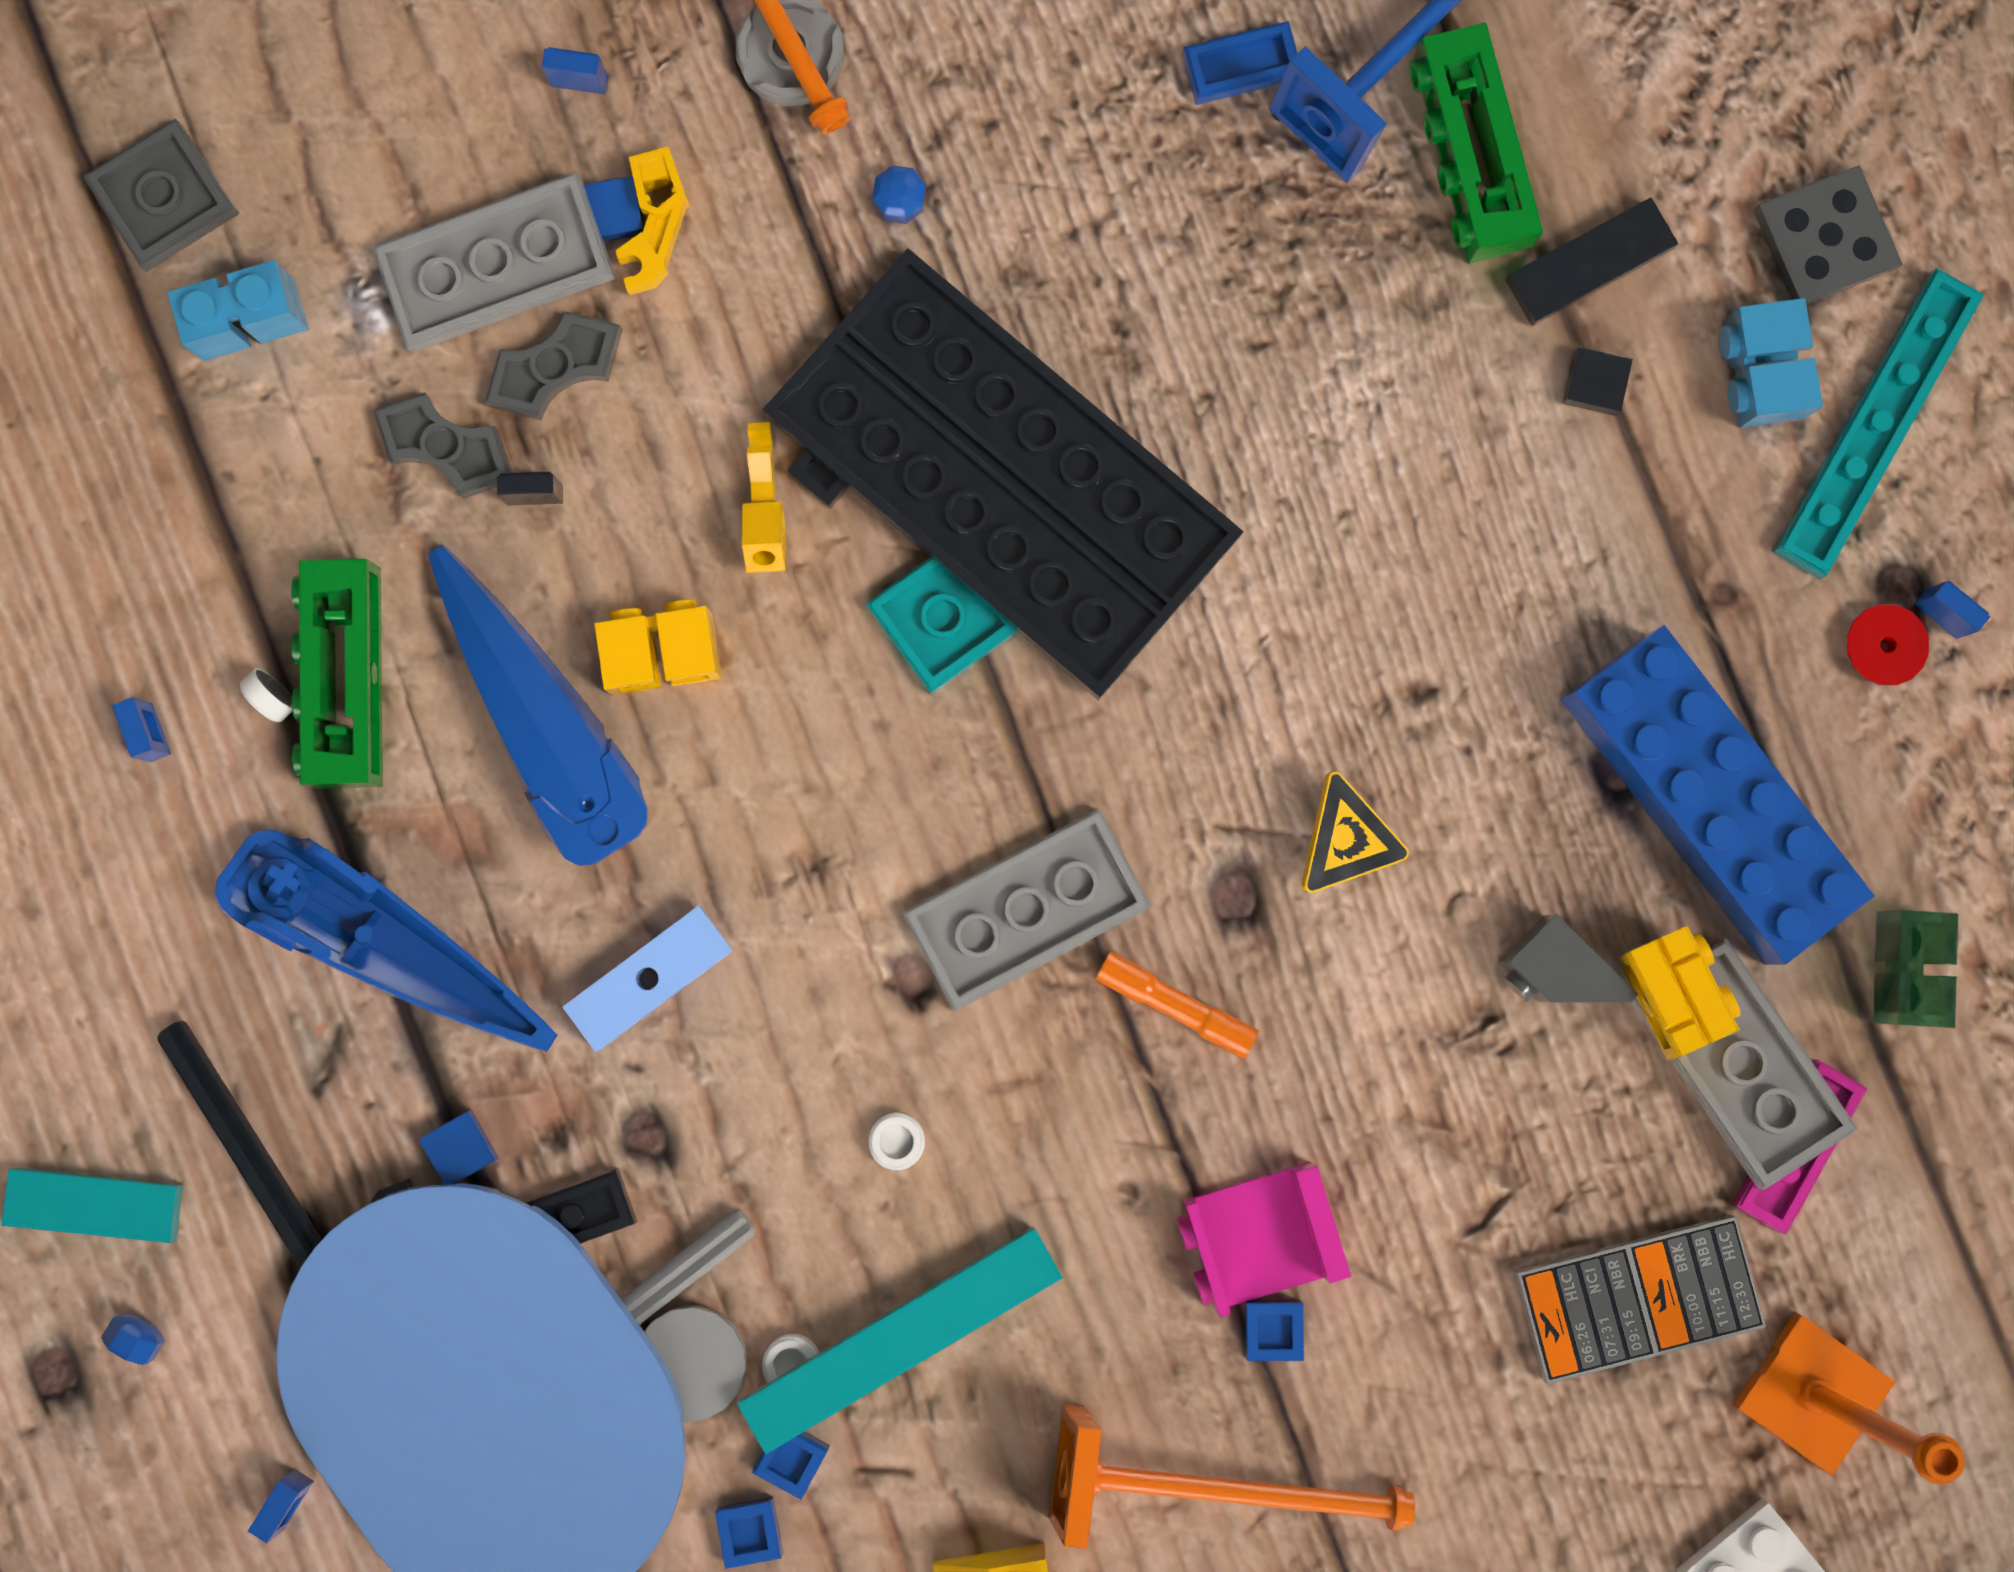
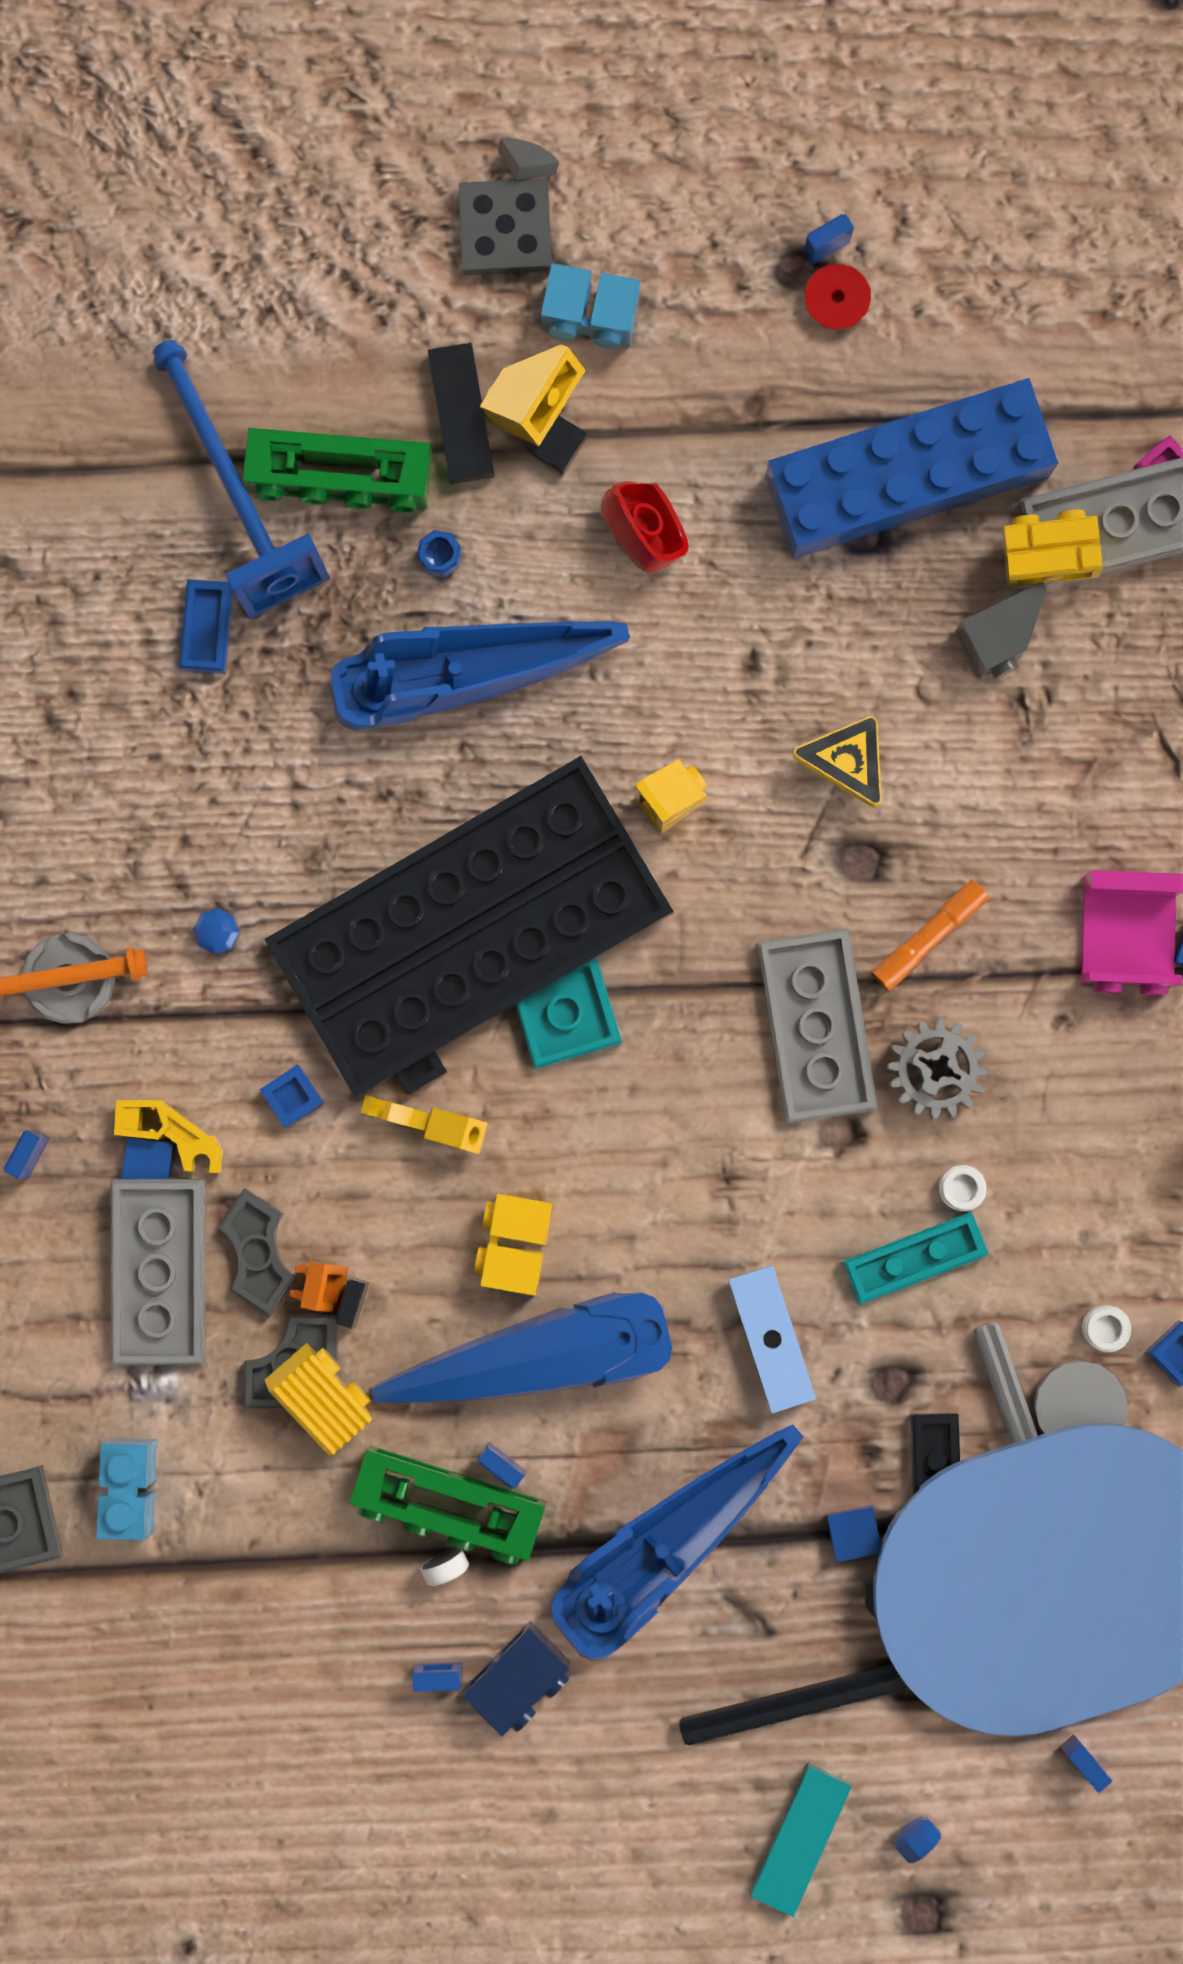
camera: 65 degrees left, 0 degrees up
teal tile [737,1227,1063,1455] -> none
teal tile [1772,268,1984,579] -> none
clear green piece [1873,910,1958,1028] -> none
none -> blue tile [259,1064,325,1128]
none -> yellow brick [265,1343,372,1456]
none -> orange tile [290,1261,349,1312]
none -> blue piece [330,621,630,731]
none -> blue tile [417,530,462,578]
none -> dark blue brick [462,1621,570,1737]
none -> blue tile [478,1443,526,1489]
none -> yellow slope [480,344,586,446]
none -> dark grey tile [498,138,559,180]
none -> red piece [600,481,689,573]
none -> yellow slope [634,759,707,834]
none -> teal tile [842,1211,989,1305]
none -> light grey gear [886,1019,989,1119]

